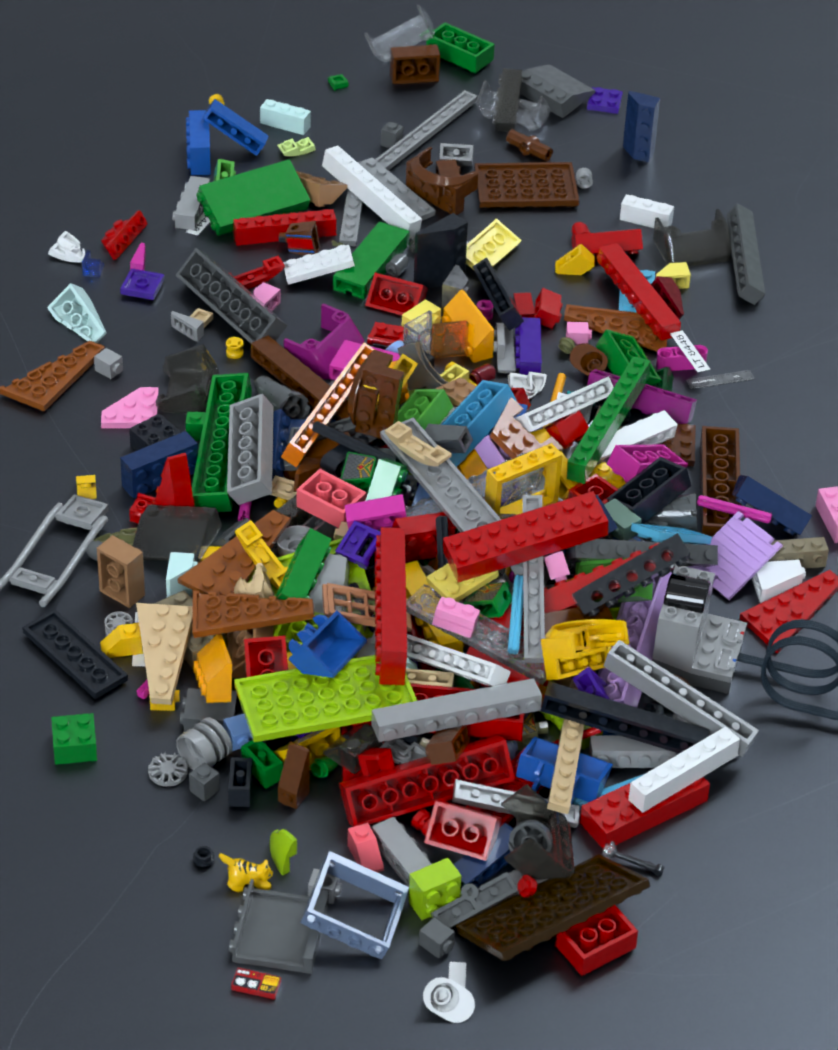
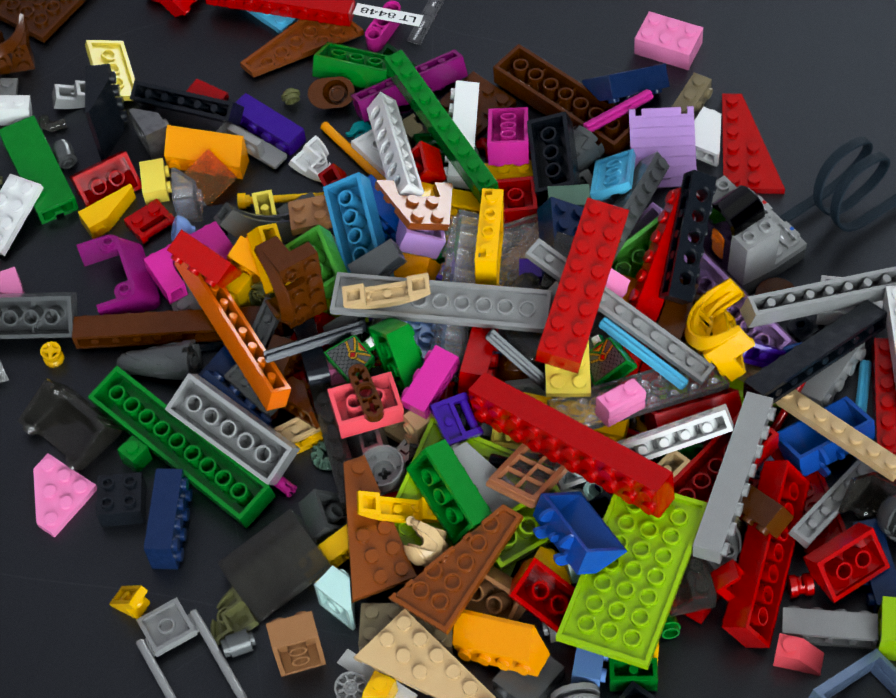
camera: 45 degrees left, 15 degrees up
red brick [129,493,156,526] -> none
red wedge [151,453,196,529] -> none
reddish brown slope [278,742,310,809] -> none
dark red brick [469,363,496,385] -> none
dark pink wheel [477,300,494,321] -> none
red brick [533,288,563,329] -> none
yellow slope [555,244,595,275] -> none
bright pink brick [566,322,592,346] -> none
none -> yellow slope [78,184,136,239]
none -> red slope [167,229,243,289]
none -> reddish brown beam [348,364,384,422]

